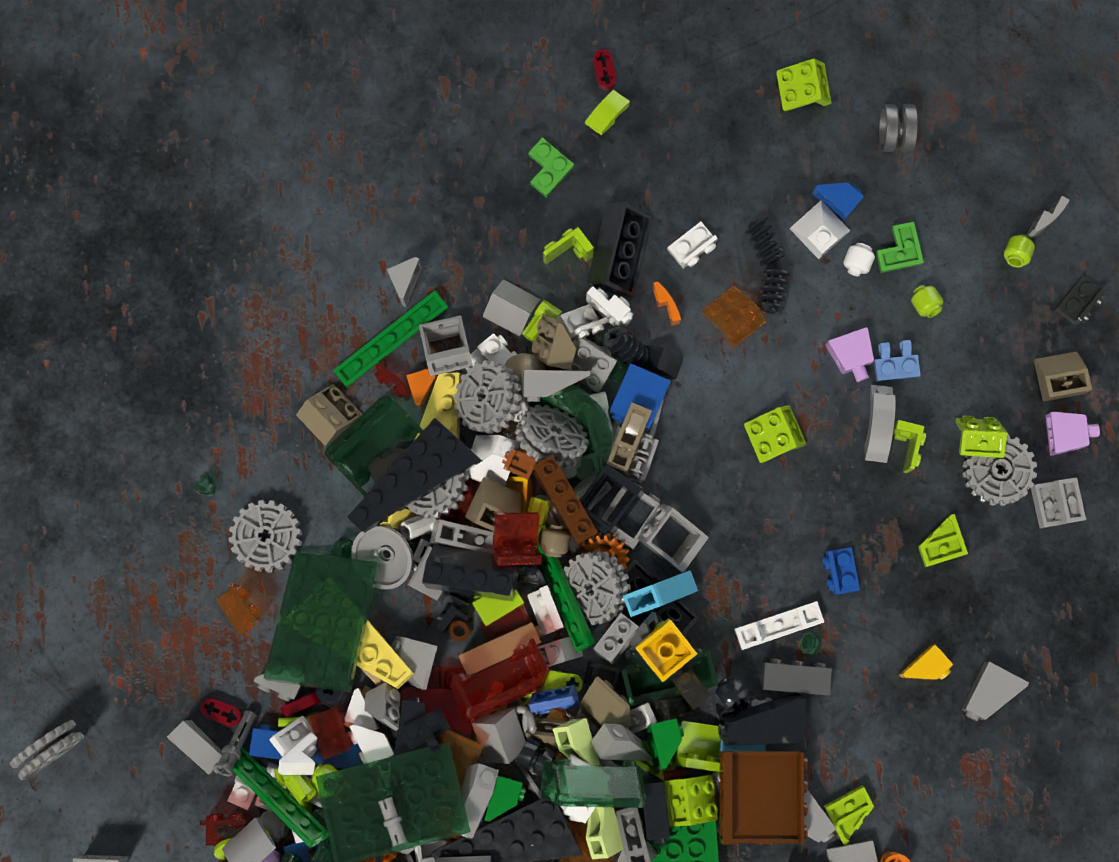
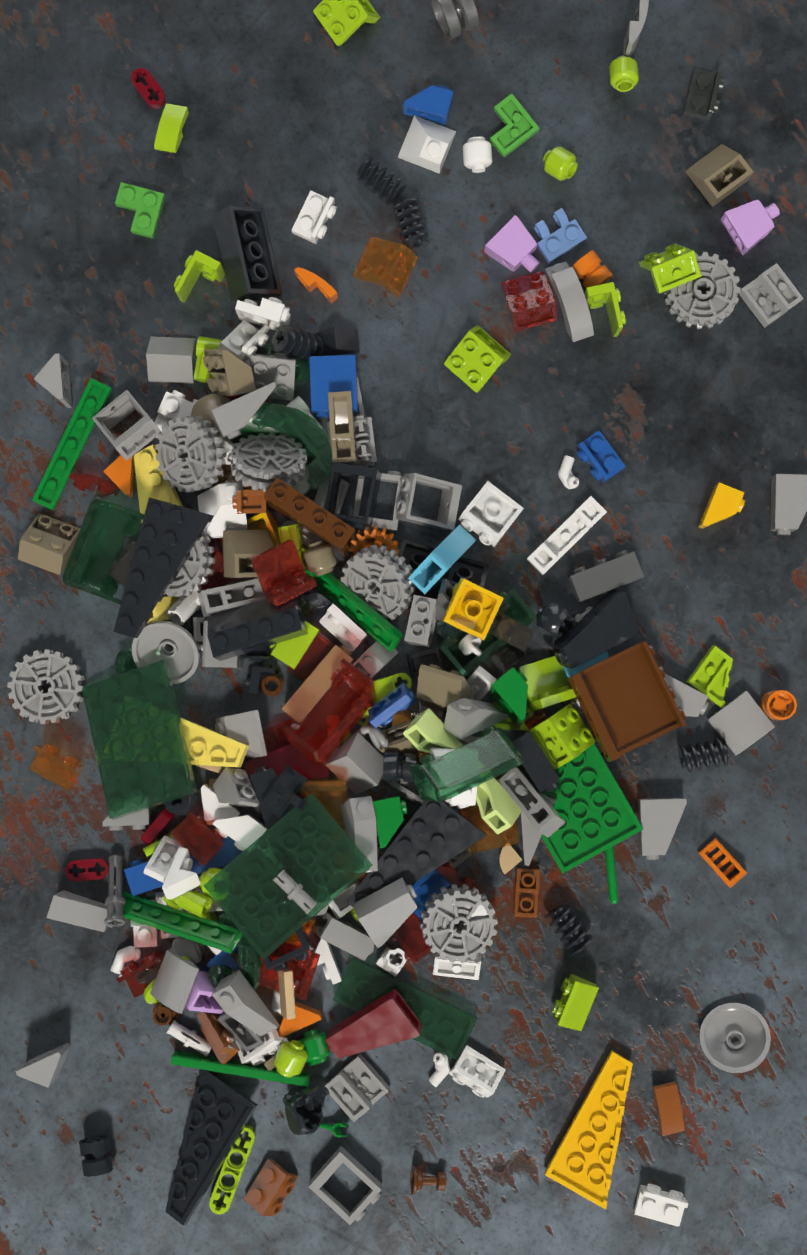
camera: 25 degrees left, 5 degrees up
clear green tile [799,632,821,656] -> none
lime wing [918,514,968,567] -> none
none -> white arm [110,946,141,974]
none -> white plate [458,481,524,547]
none -> white tile [459,634,482,656]
none -> clear red bracket [501,271,558,332]
none -> white arm [558,455,579,489]
none -> orange wheel [572,250,613,288]

